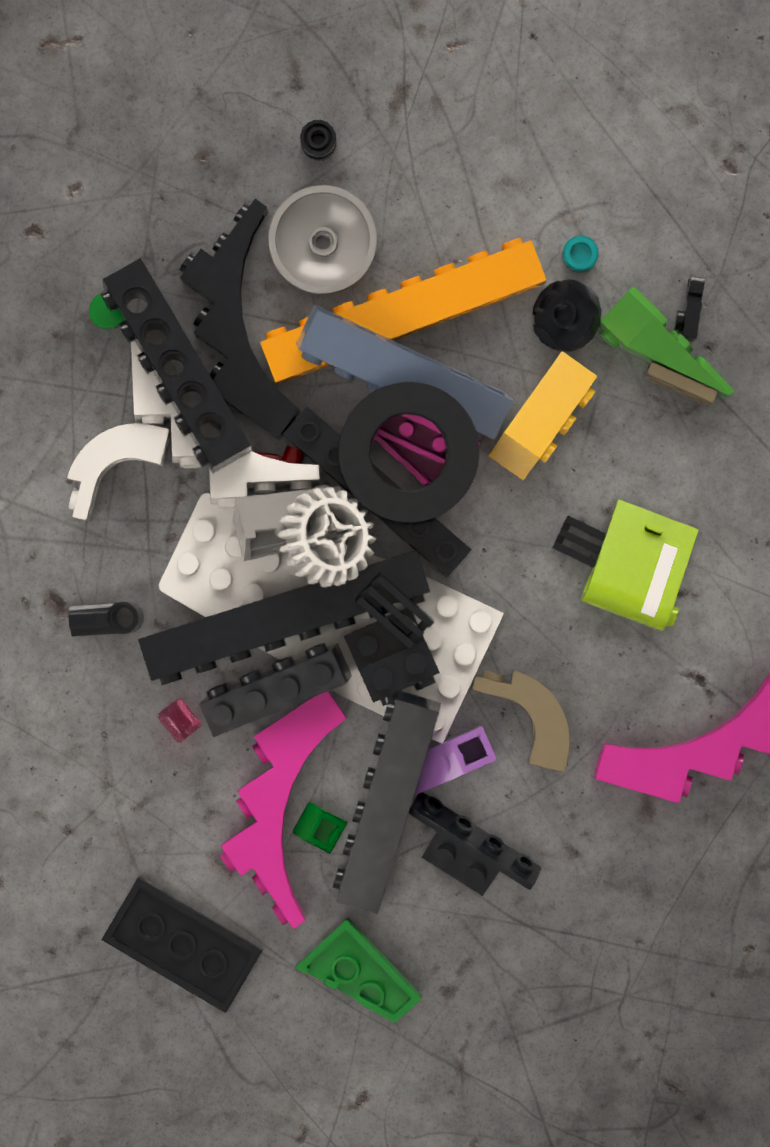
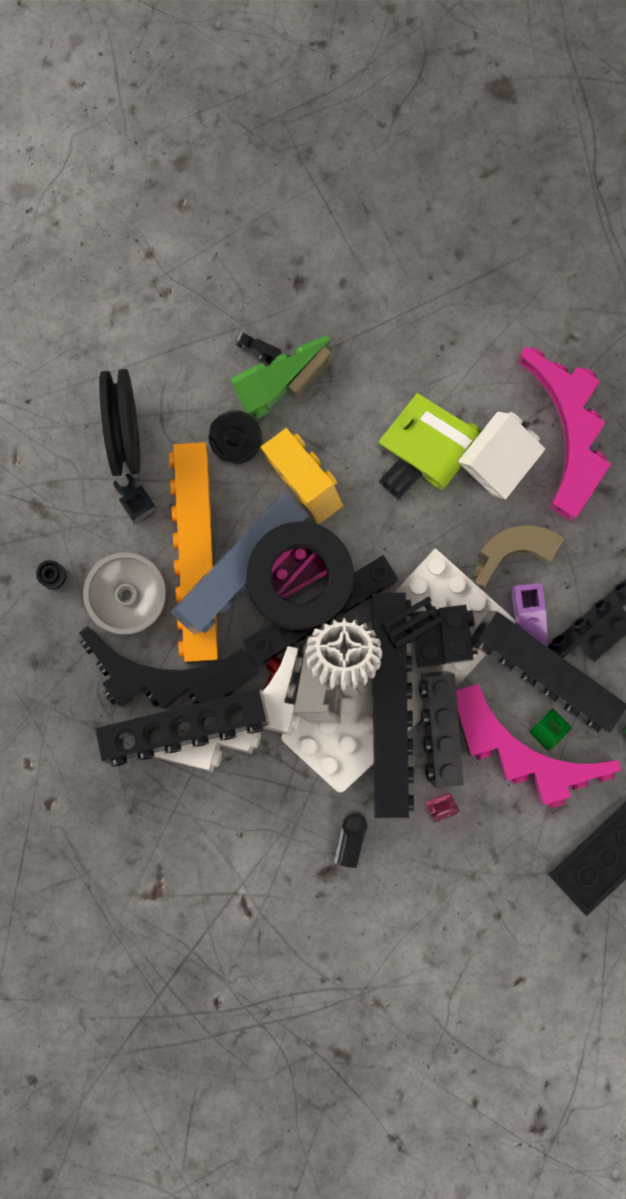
camera: 70 degrees left, 5 degrees down
white arch [67,423,171,522] -> none
green tile [89,294,123,330] -> none
teal tile [562,235,599,273] -> none
none -> black tyre [99,369,140,476]
none -> black plate [113,473,157,524]
none -> white brick [458,412,545,500]

